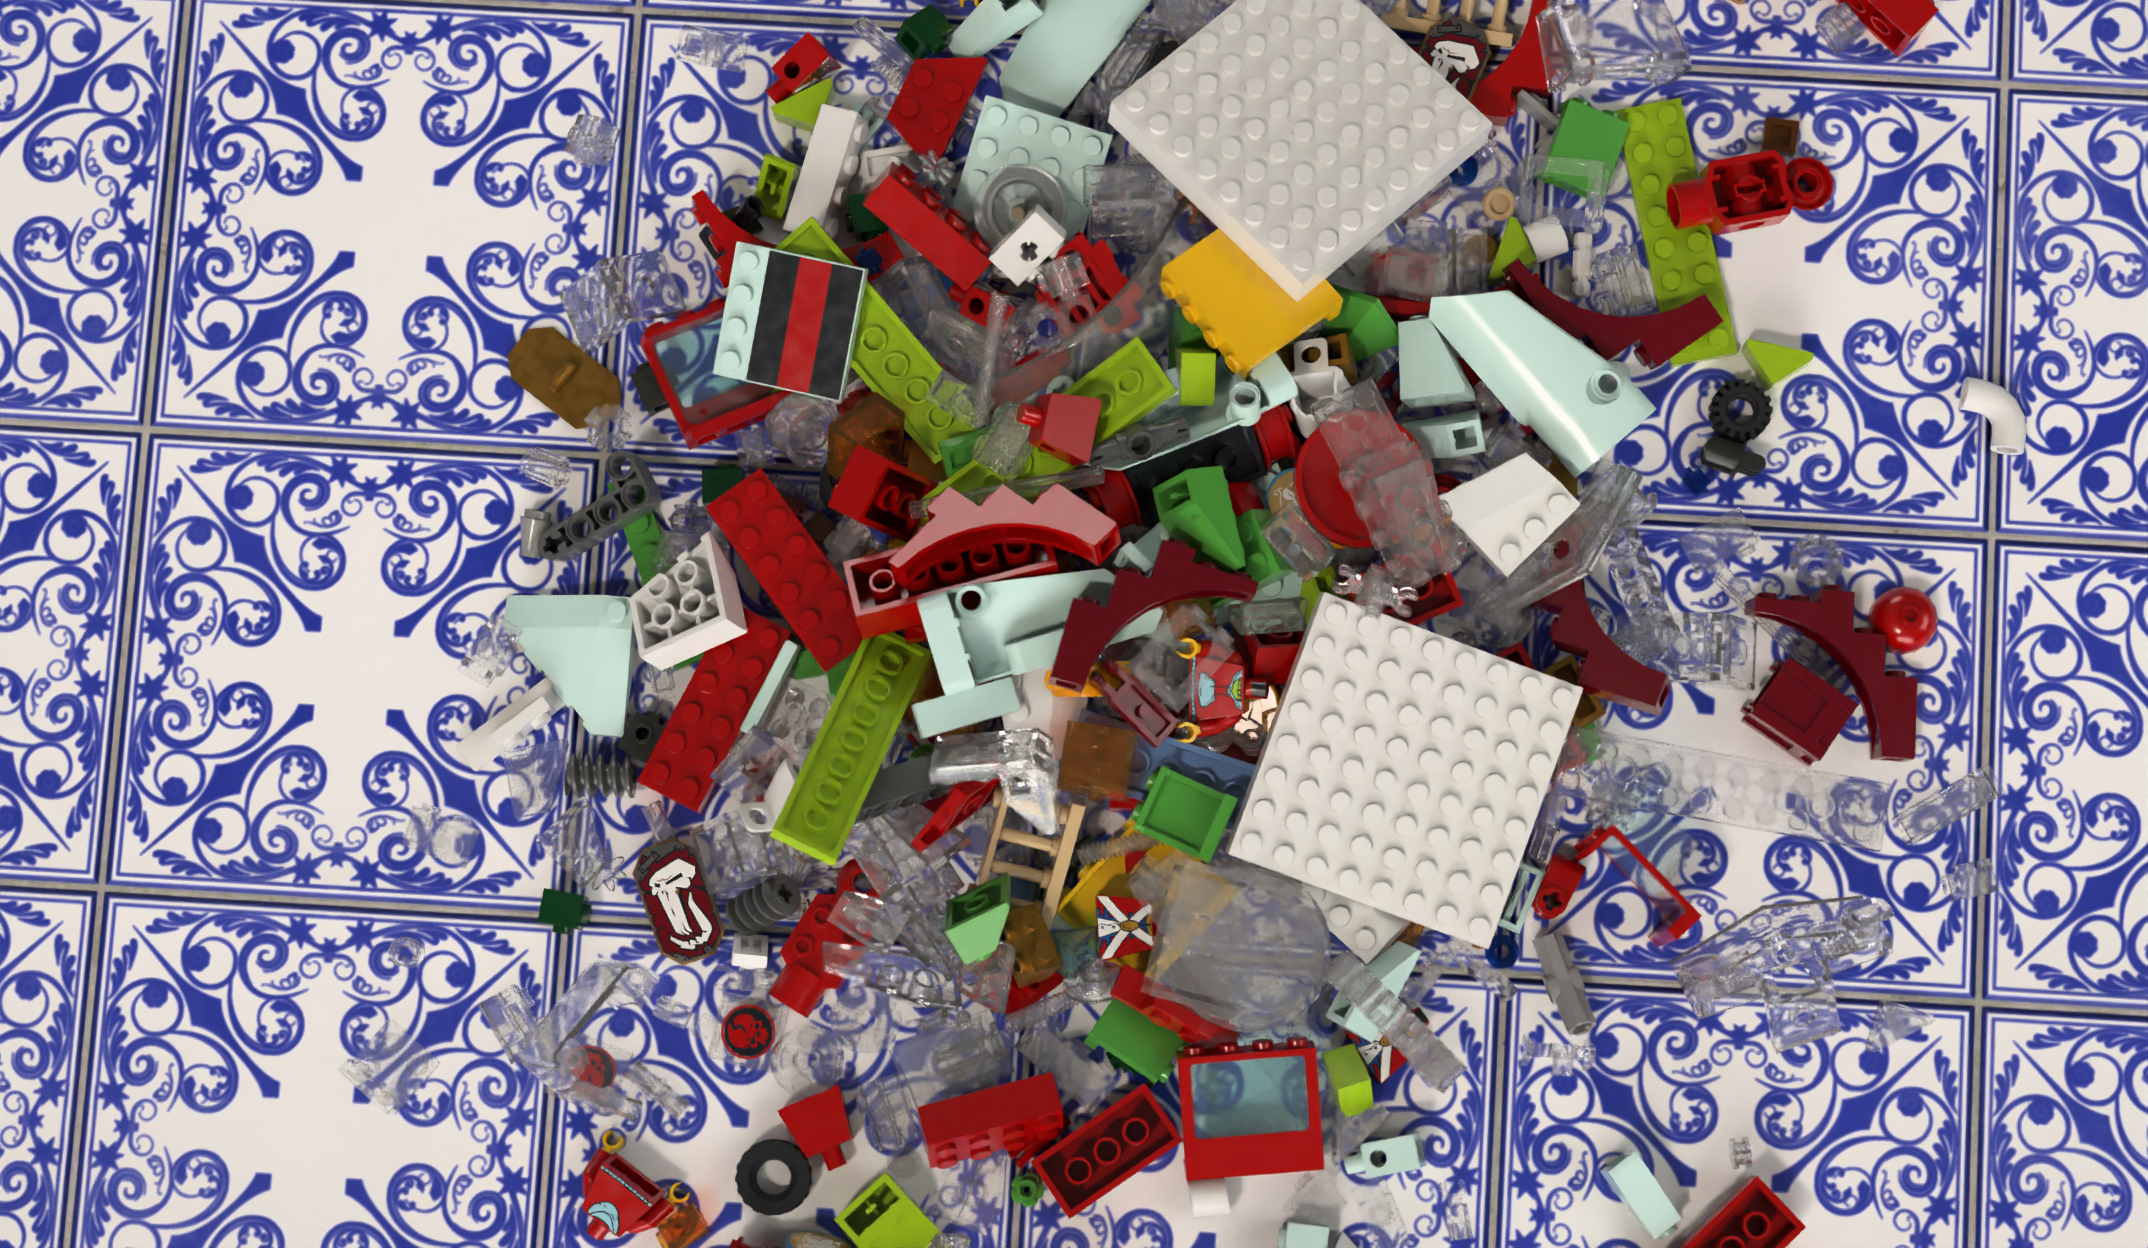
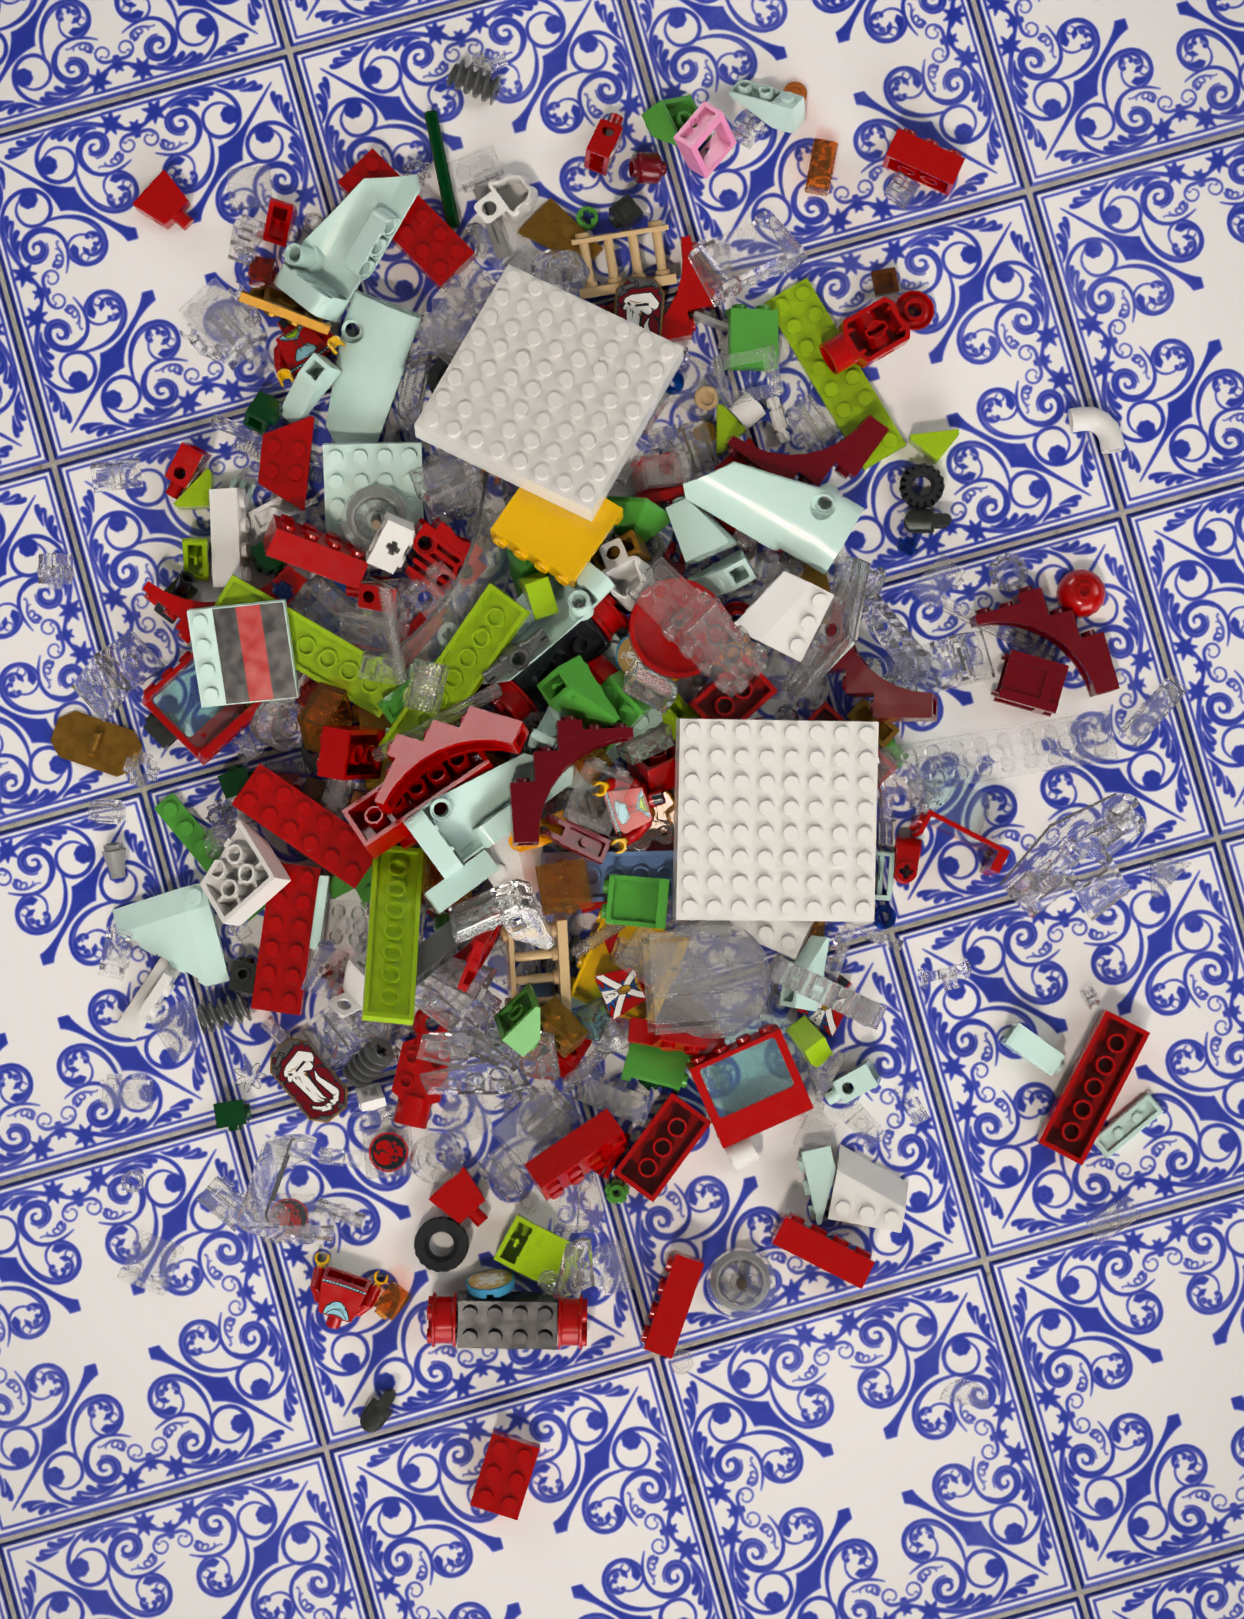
camera: 30 degrees left, 5 degrees up
clear wing [535,796,607,889] -> none
dark grey beam [538,450,661,562] -> none
clear plant [918,149,955,187] -> none
red torso [1016,393,1102,466] -> none
clear brick [1036,250,1091,299] -> none
clear pin [1332,563,1418,619] -> none
light grey piece [1532,930,1596,1036] -> none
clear brick [1941,858,1999,902] -> none

